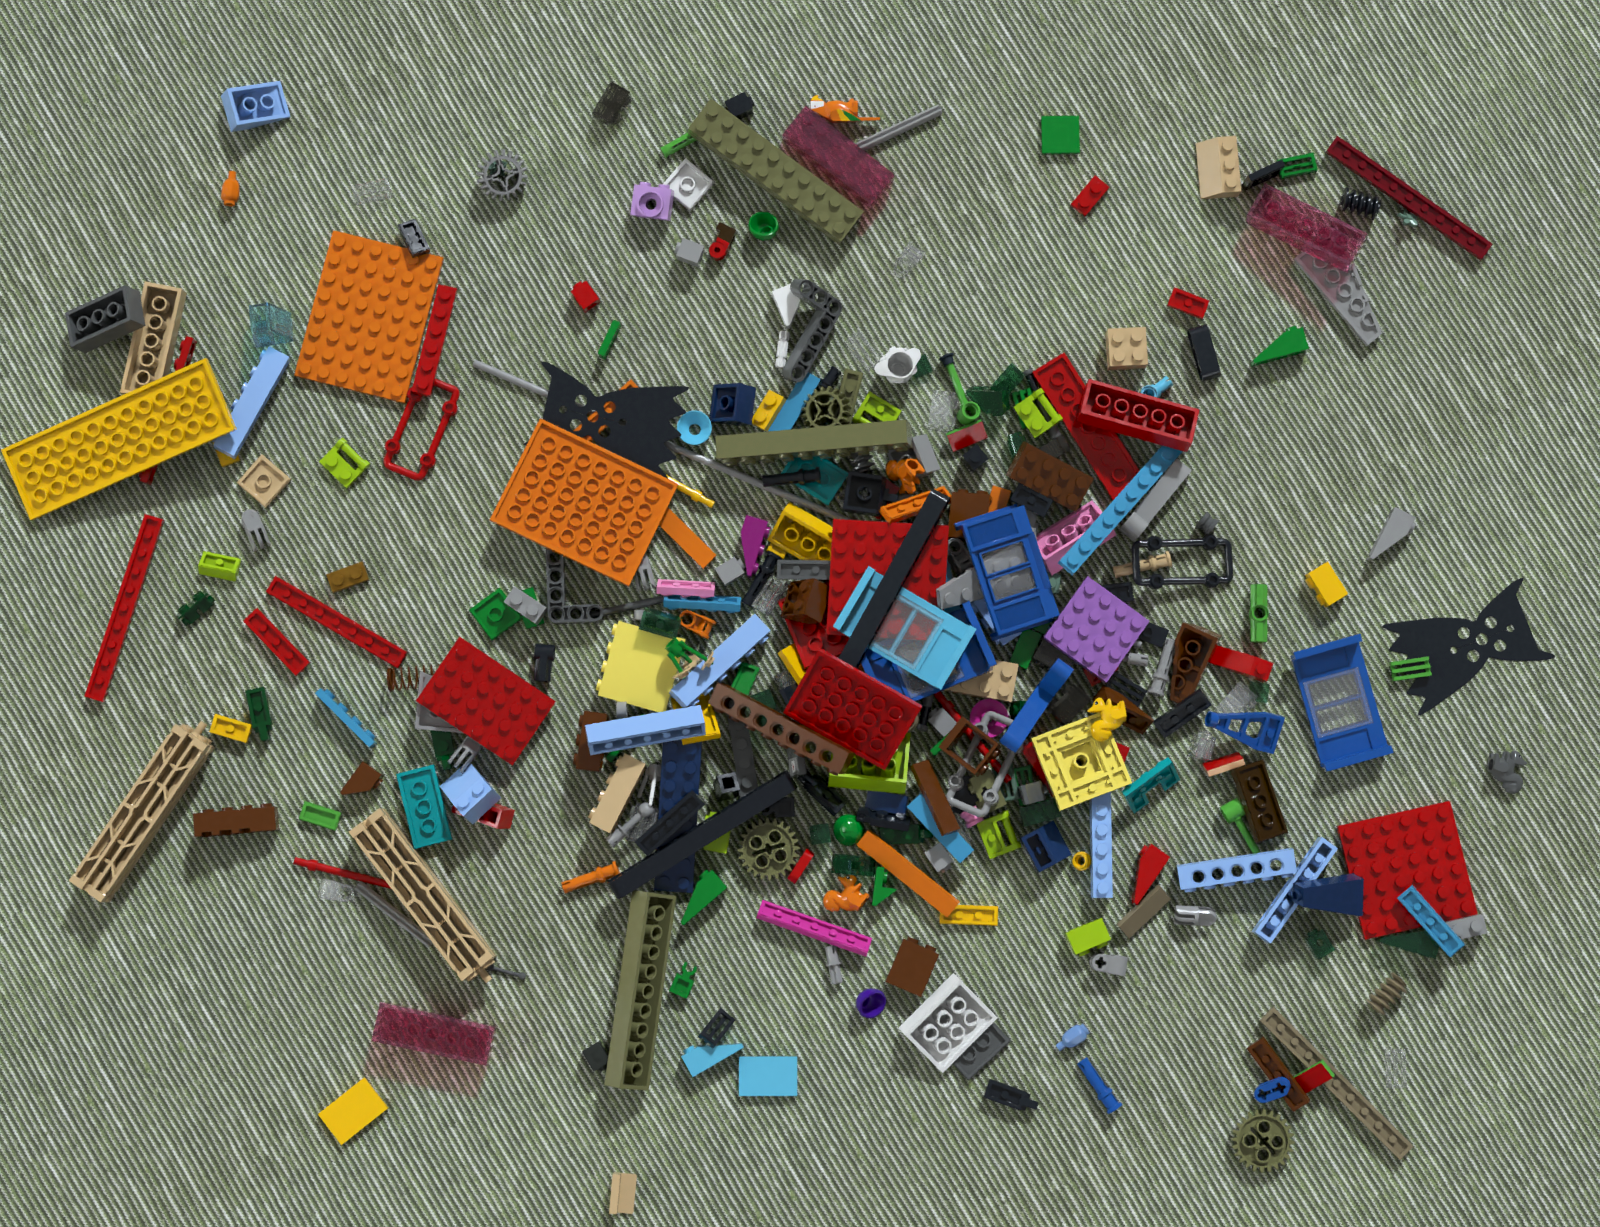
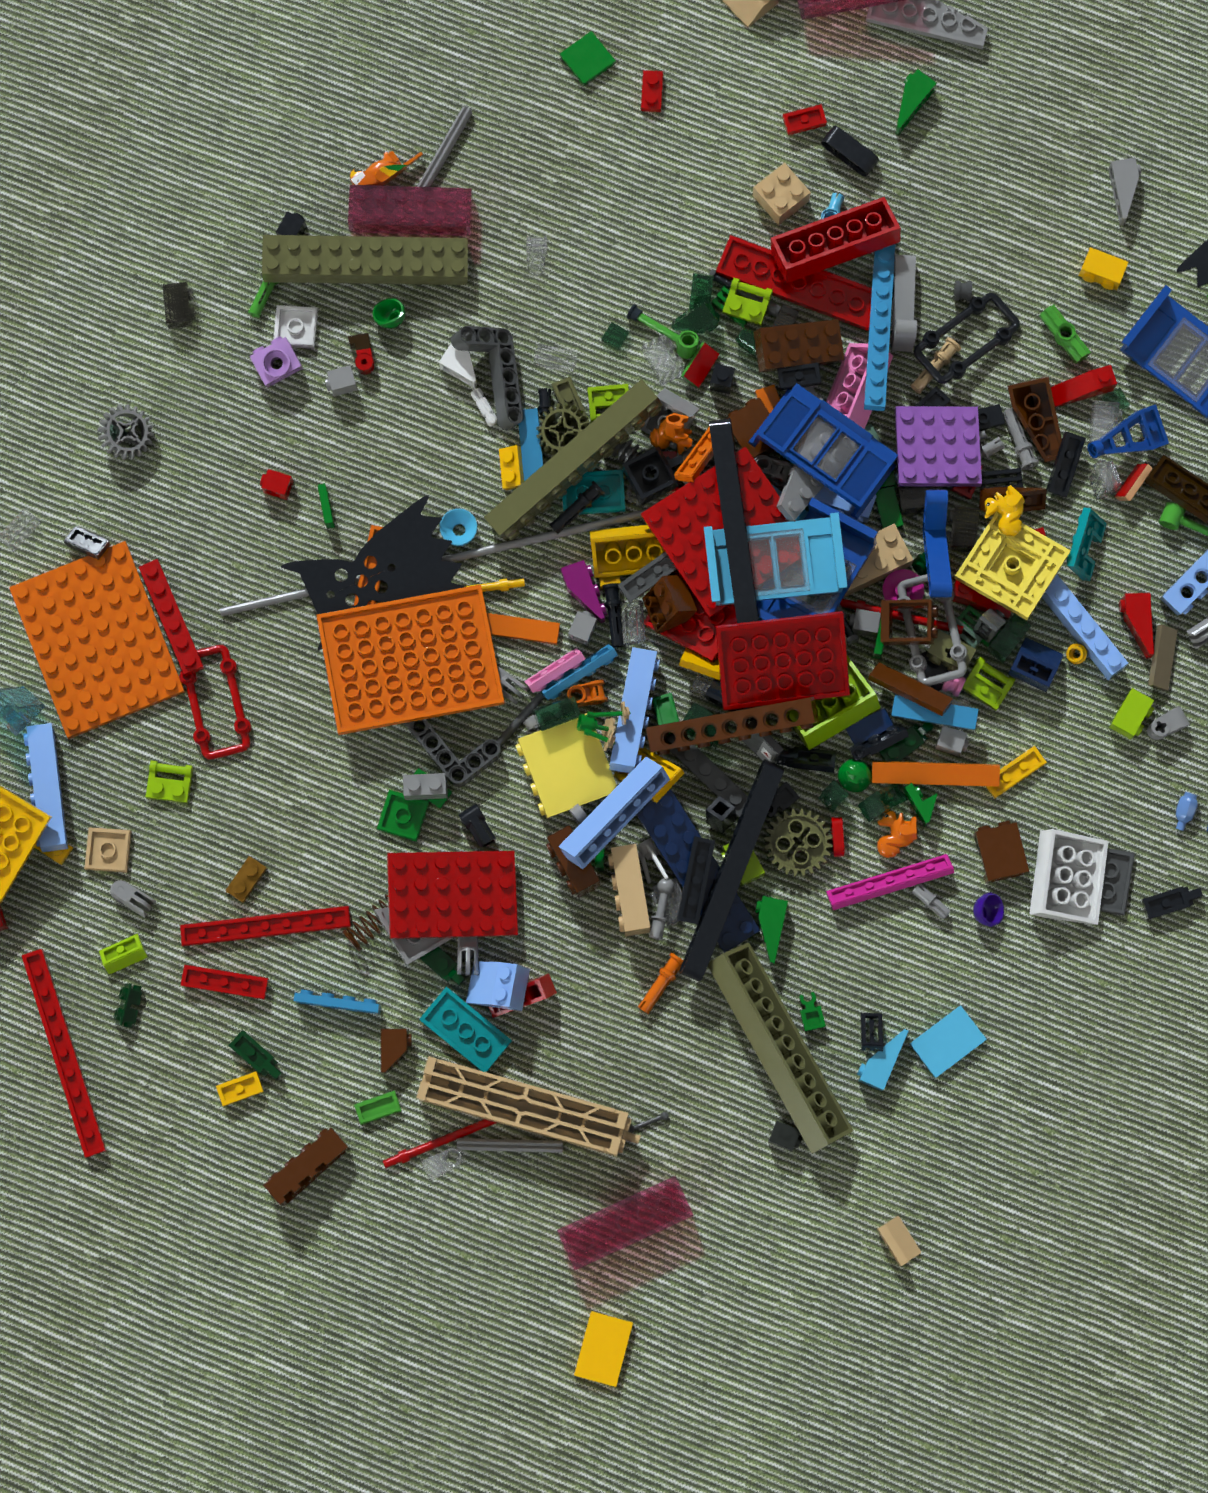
camera: 30 degrees left, 5 degrees down
tan piece [69,721,215,902] -> none
dark blue slope [709,383,756,426] -> none
white piece [874,346,921,384] -> none

